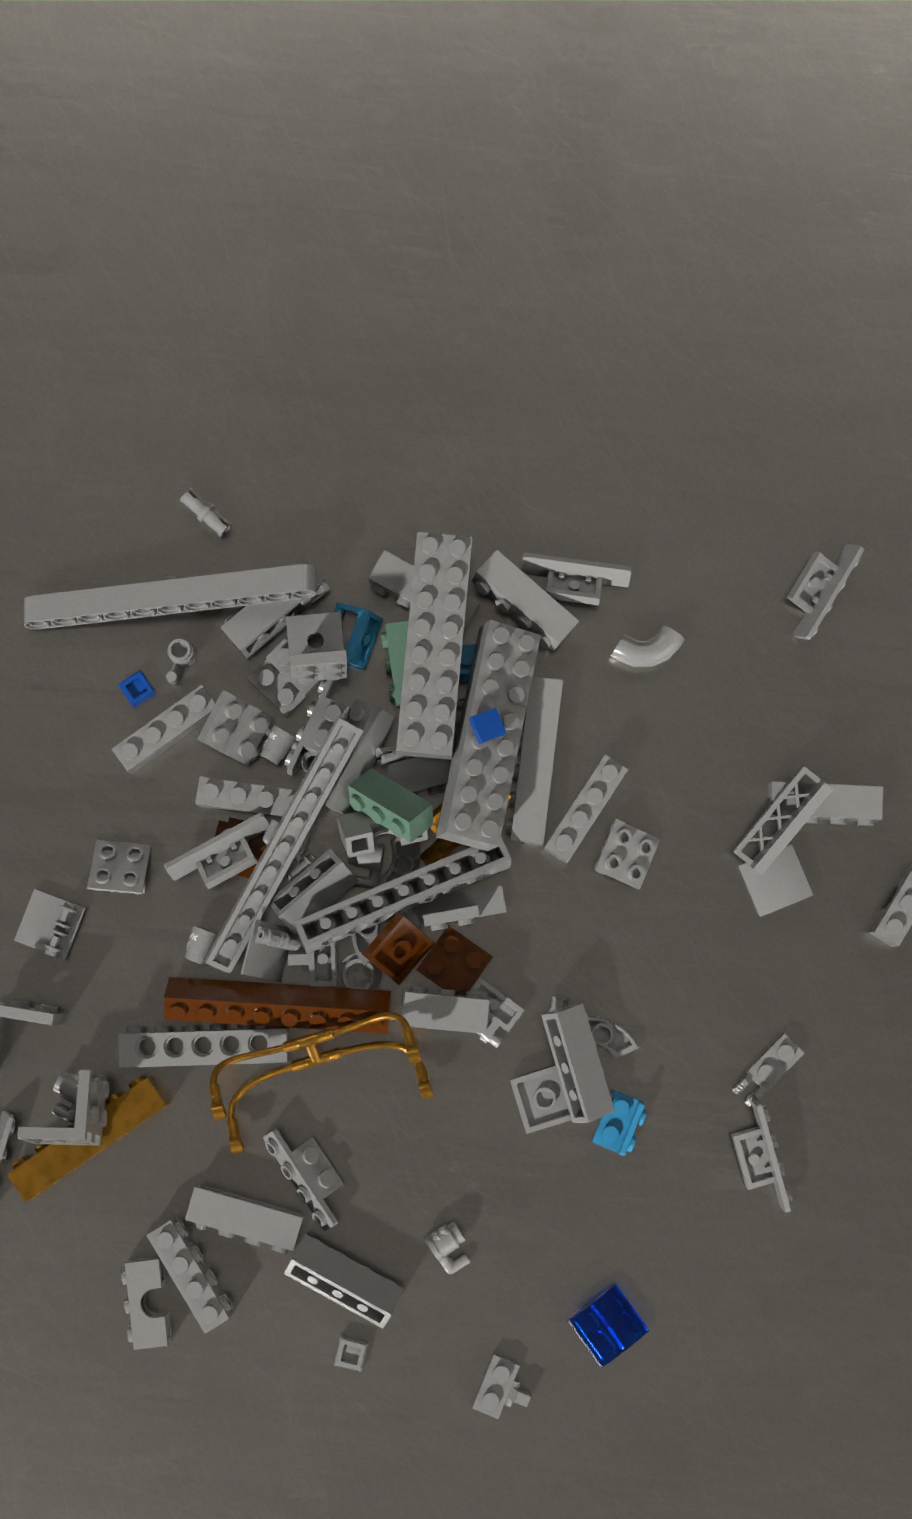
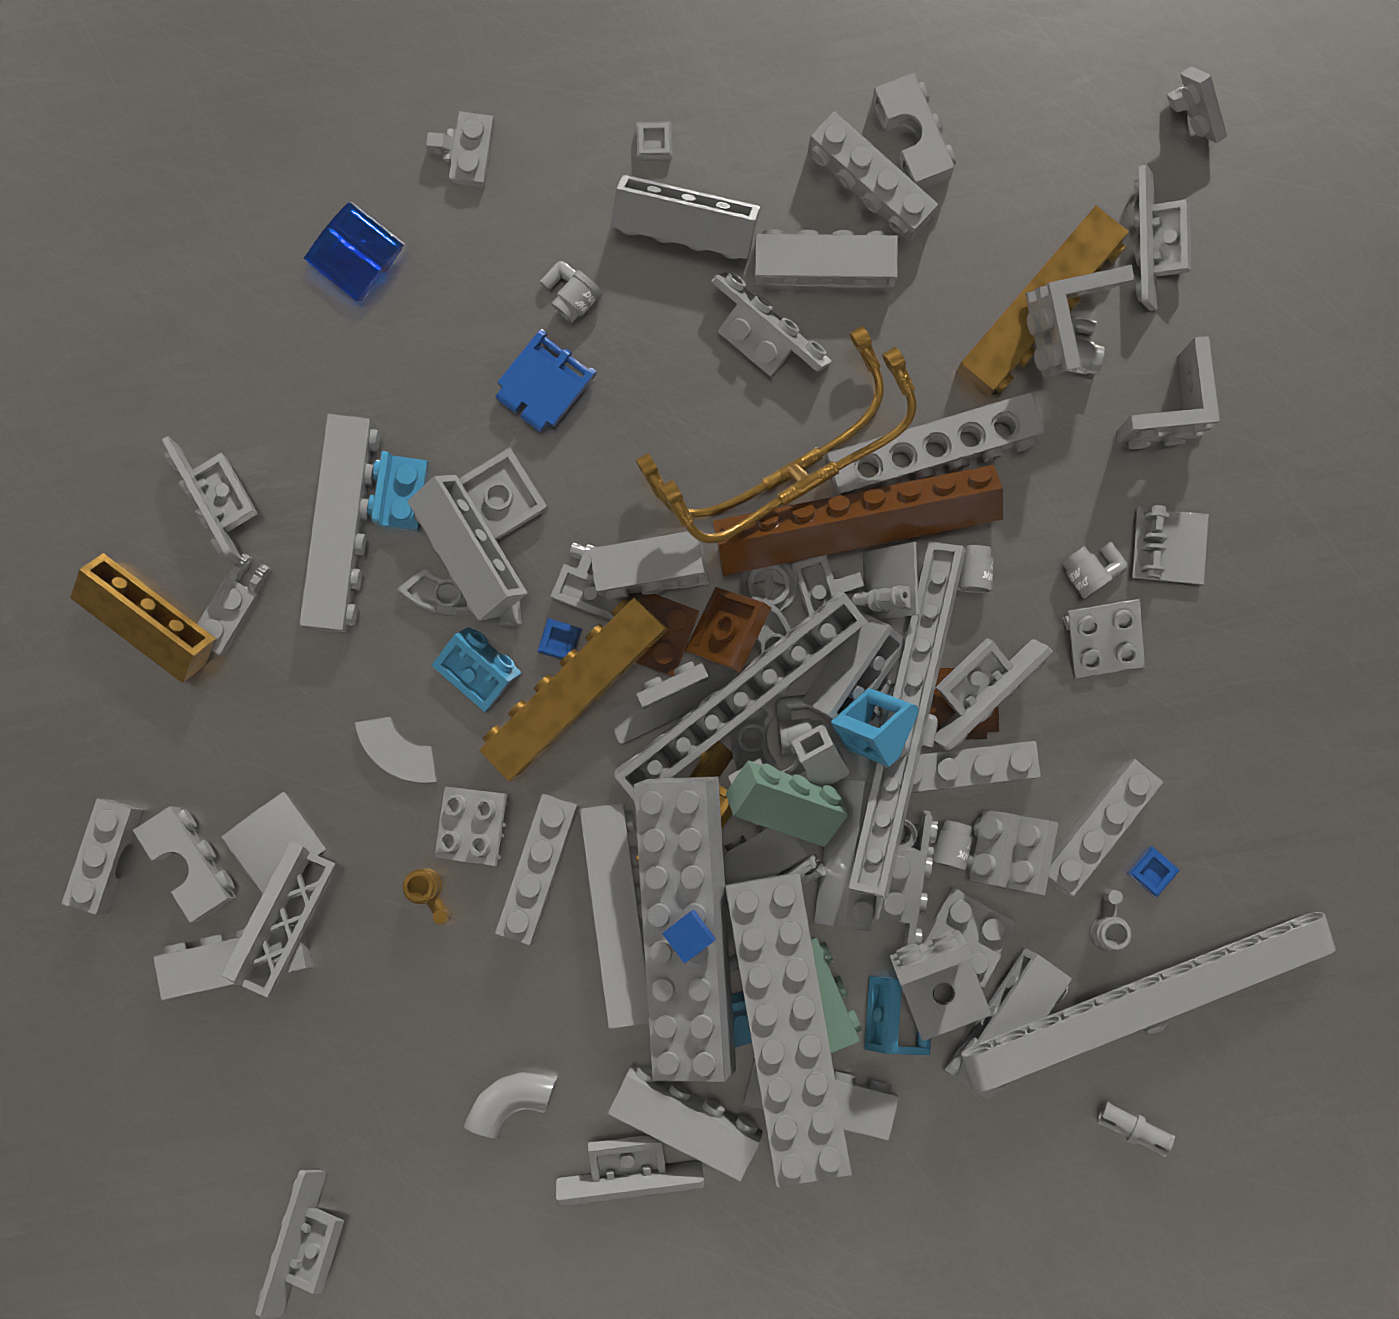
camera: 165 degrees right, 0 degrees up
none -> pearl gold brick [70,553,216,683]
none -> light grey arch [133,806,236,923]
none -> light grey brick [299,414,380,634]
none -> light grey tile [355,717,438,783]
none -> pearl gold piece [403,869,450,924]
none -> dark azure bracket [431,627,521,712]
none -> pearl gold brick [479,597,668,782]
none -> blue plate [495,329,597,433]
none -> blue tile [537,618,583,660]
none -> dark azure tile [830,688,919,767]
none -> light grey piece [1062,542,1127,600]

